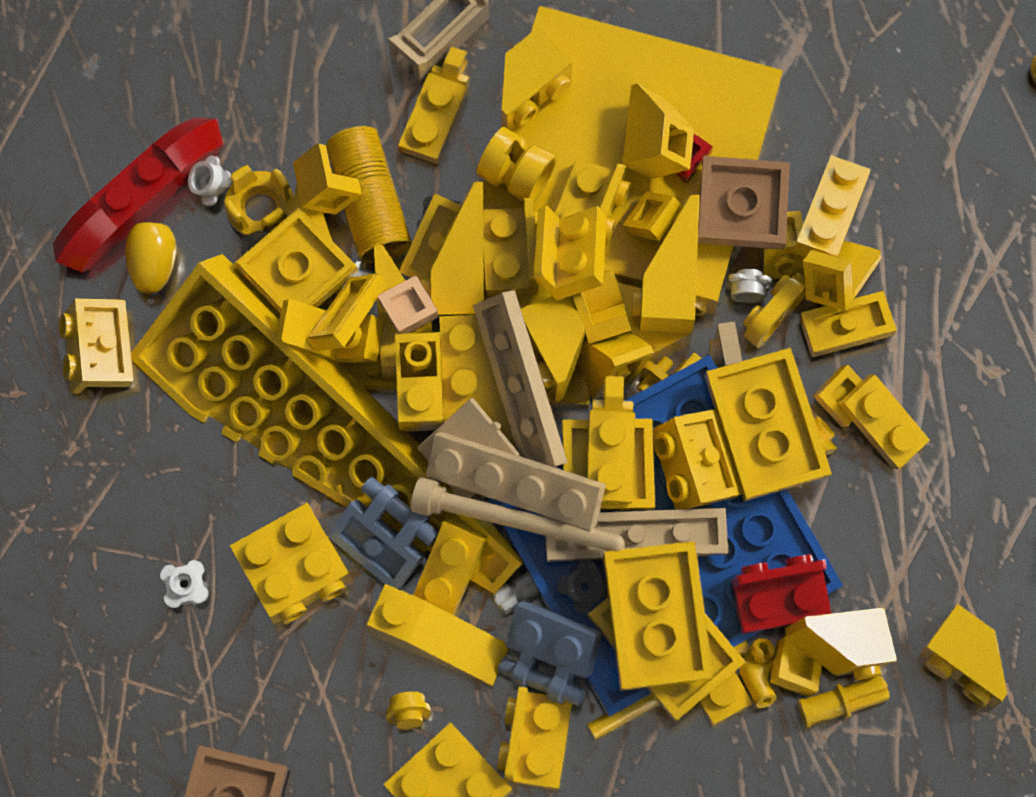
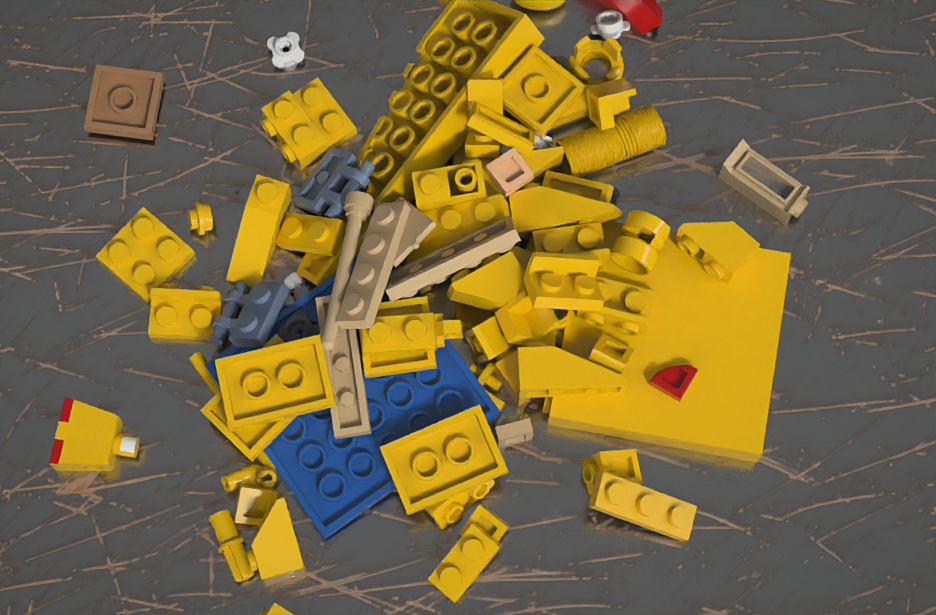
camera: 80 degrees right, 0 degrees up
yellow hinge [398,46,470,165] -> none
yellow slope [622,83,694,179] -> none
yellow bracket [653,409,744,510] -> none
medium nougat plate [698,156,790,250] -> none
yellow plate [698,672,753,728] -> none
white plate [726,269,772,303] -> none
red bracket [731,554,832,634] -> none
yellow plate [743,273,806,348] -> none
yellow plate [799,291,897,358] -> none
yellow bracket [803,241,881,311] -> none

